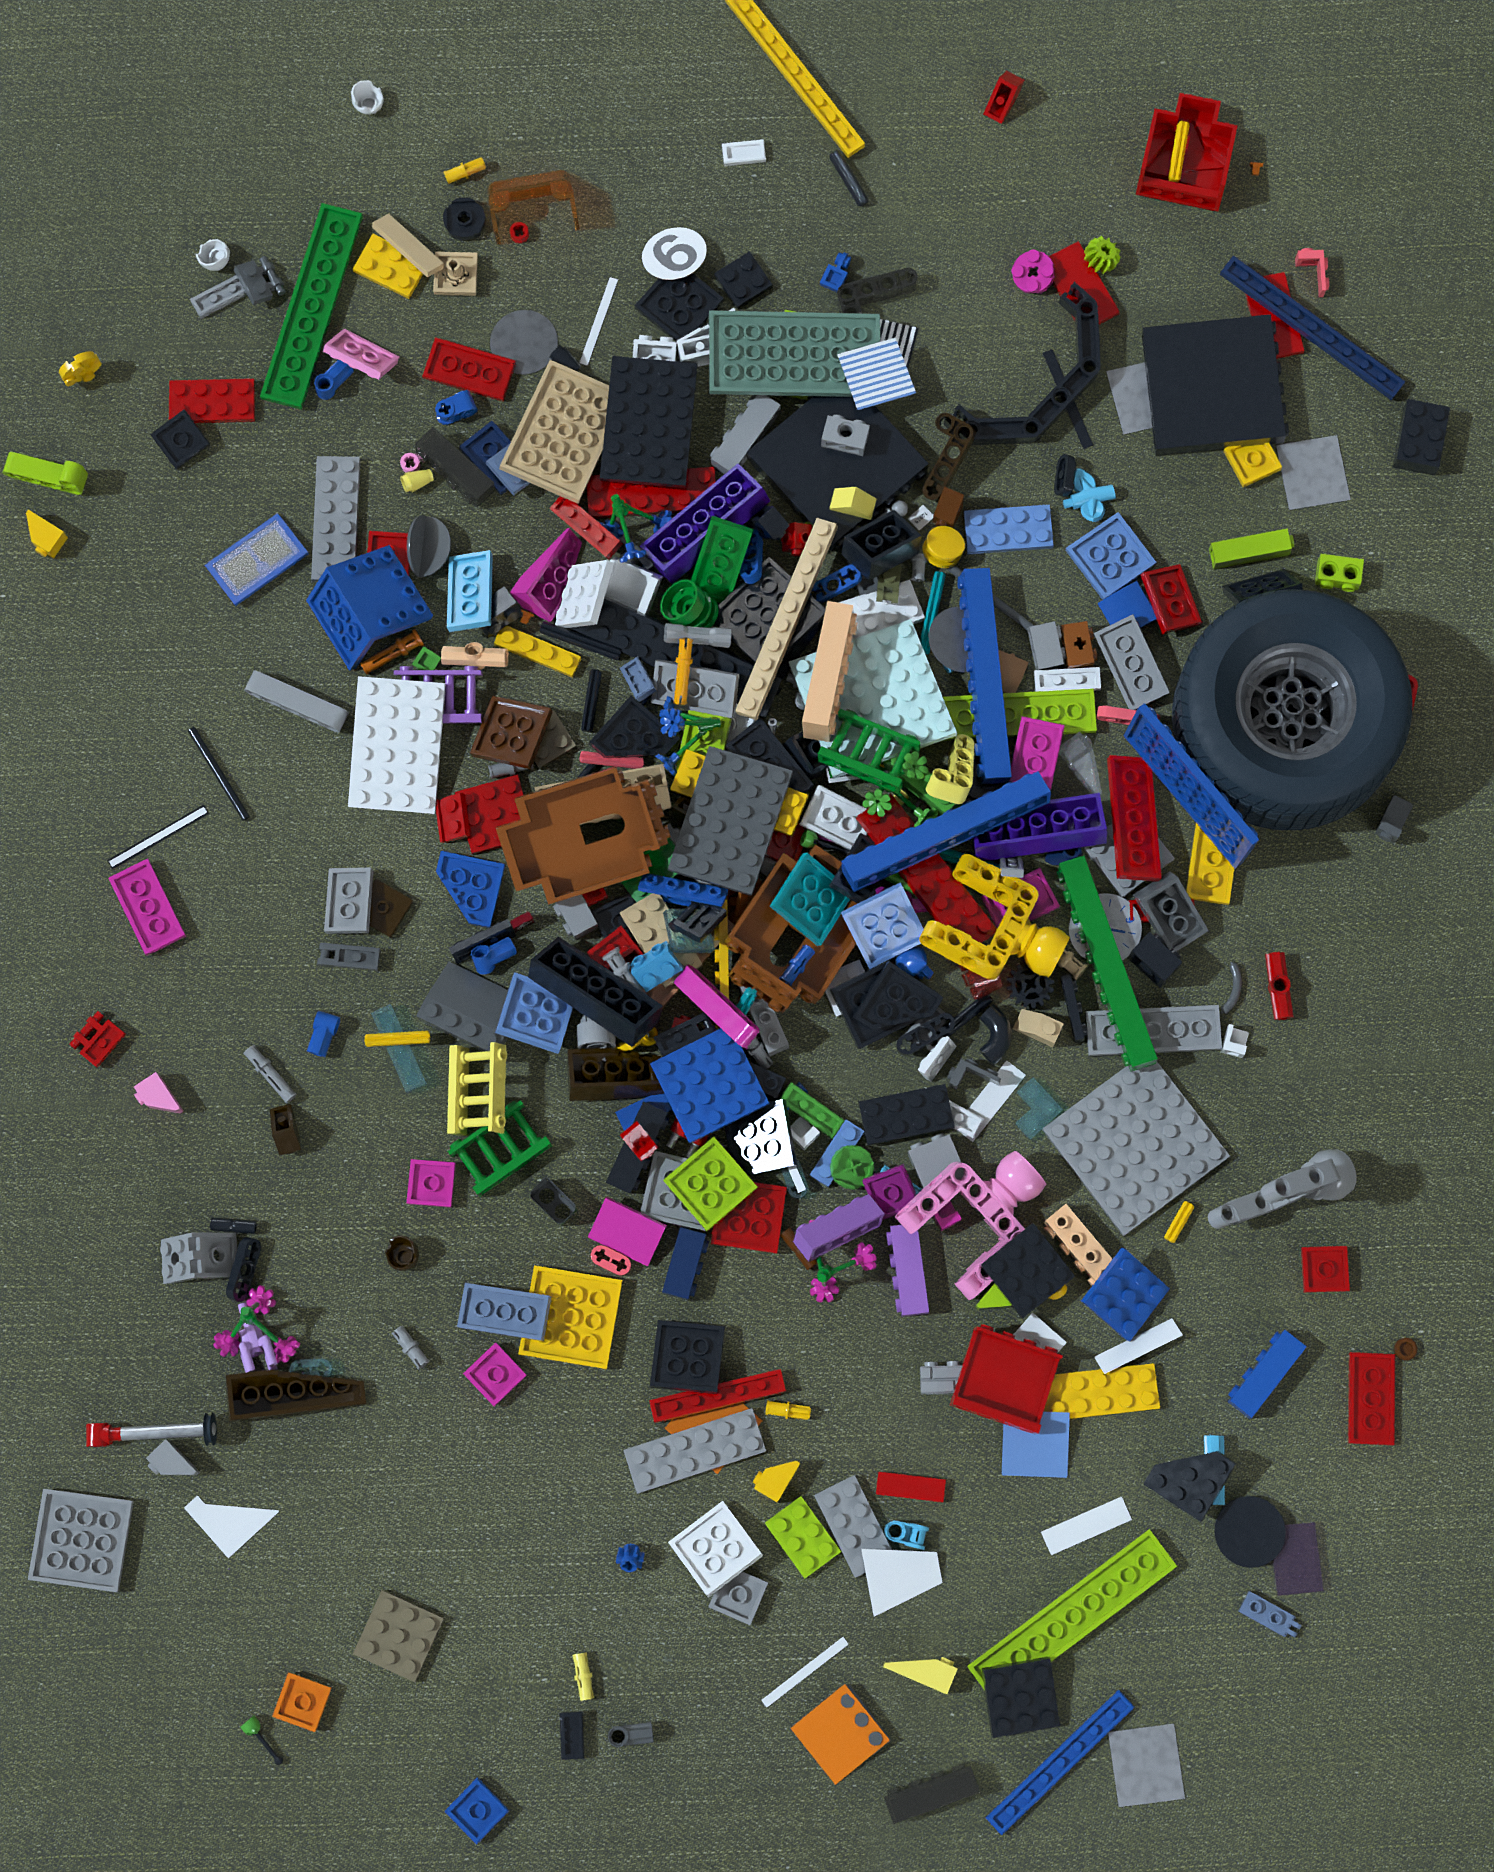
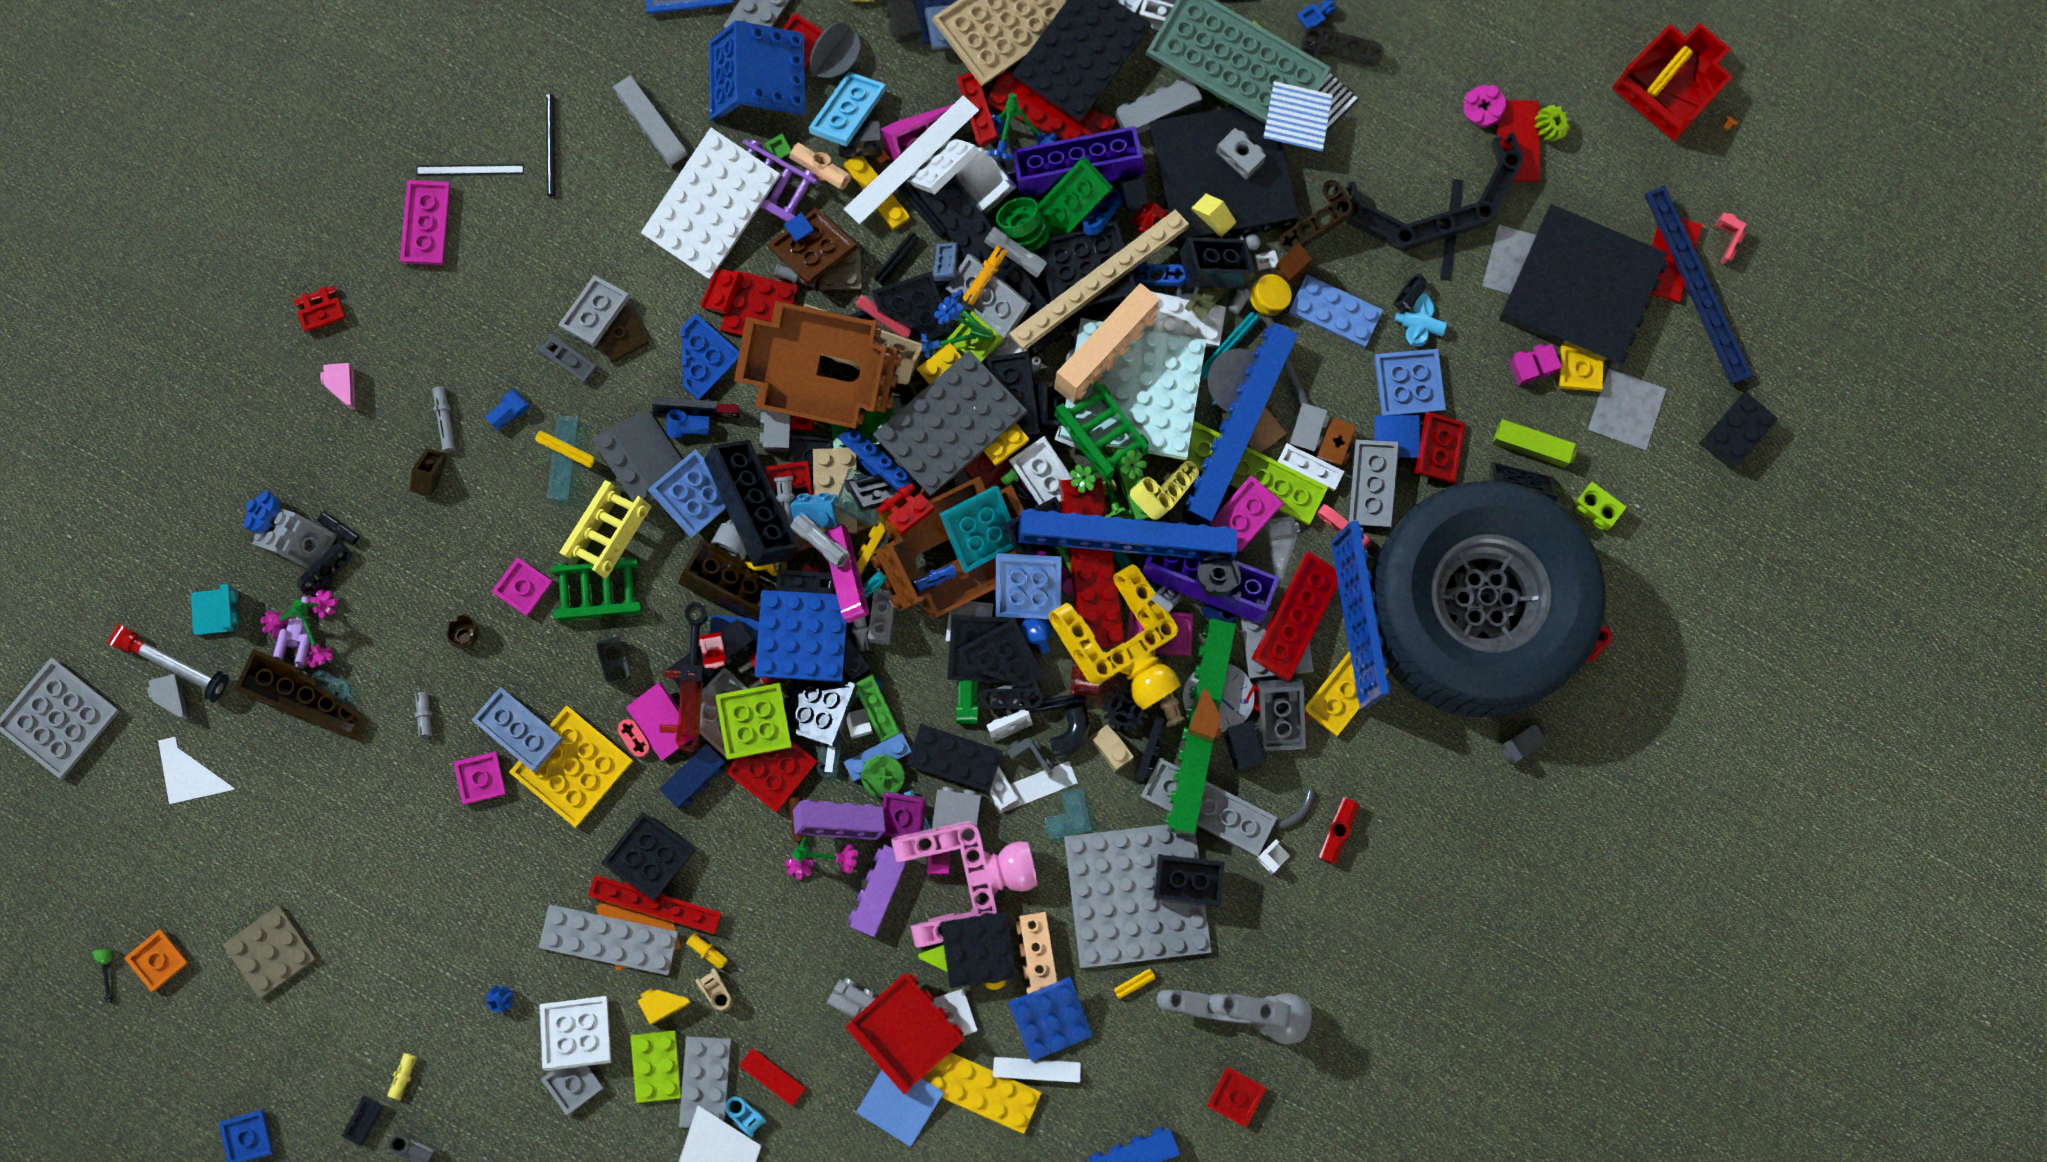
camera: 20 degrees right, 0 degrees up
orange pin [360,629,424,675] -> none
none -> teal bracket [191,584,239,635]
none -> blue plate [243,490,280,534]
none -> clear red piece [660,602,708,753]
none -> tan piece [695,968,733,1011]
none -> blue tile [784,213,814,243]
none -> light grey axle [790,514,850,568]
none -> white sticker [844,96,979,224]
none -> red plate [877,483,934,536]
none -> green piece [956,680,978,724]
none -> black brick [1153,854,1225,908]
none -> dark orange slope [1187,689,1223,742]
none -> black plate [1196,555,1240,596]
none -> dark pink piece [1509,344,1562,386]

